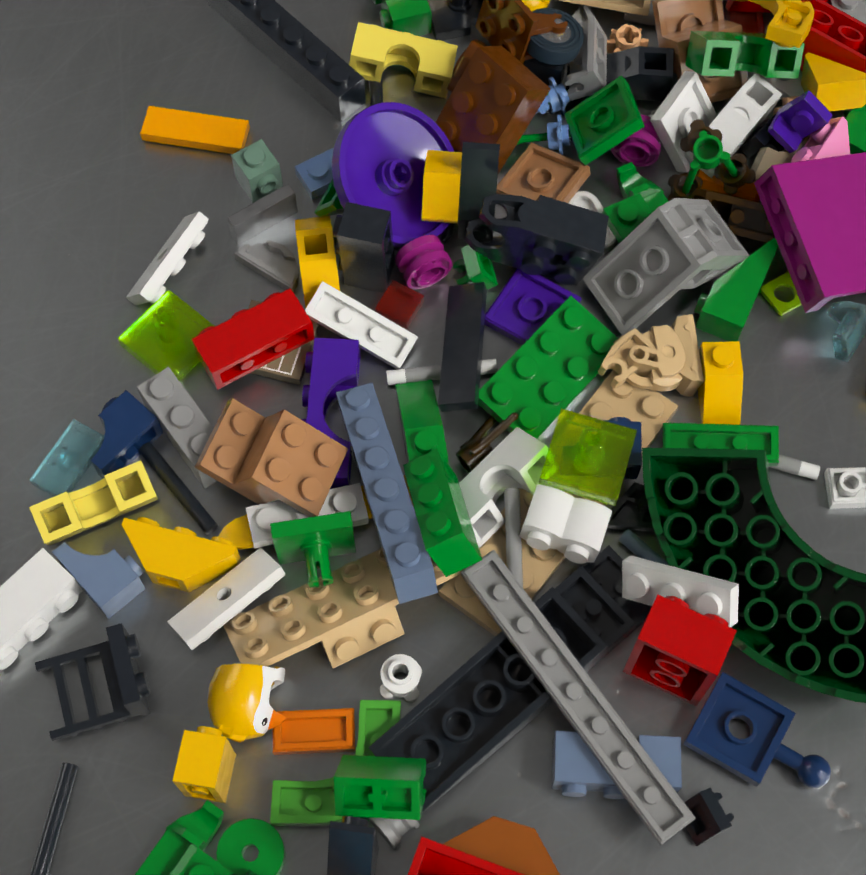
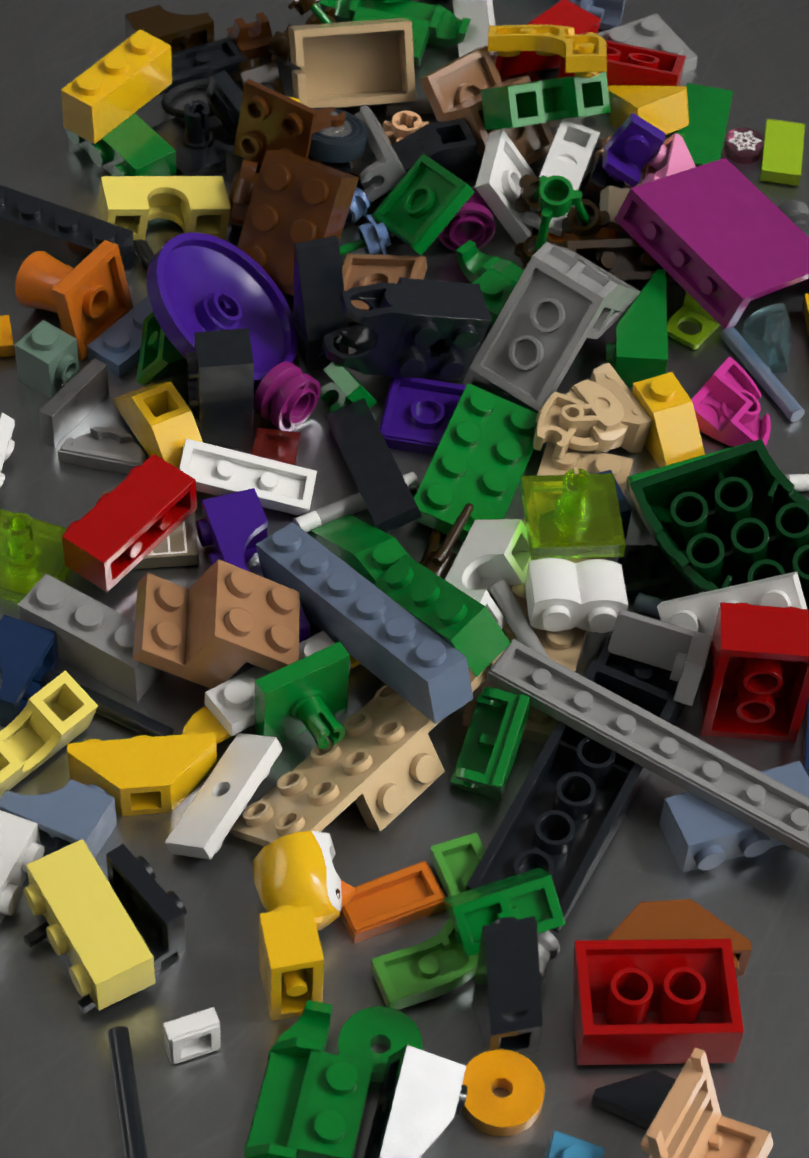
camera: 25 degrees left, 15 degrees down
white brick [380,654,422,703] -> none
yellow slope [422,150,462,223] -> none
none -> orange plant [15,240,133,361]
none -> light yellow brick [23,839,155,1011]
none -> white tile [163,1007,221,1065]
none -> green hinge [450,687,530,801]
none -> light grey bracket [608,610,712,706]
none -> dark pink brick [691,356,771,447]
none -> sand blue bar [720,327,805,422]

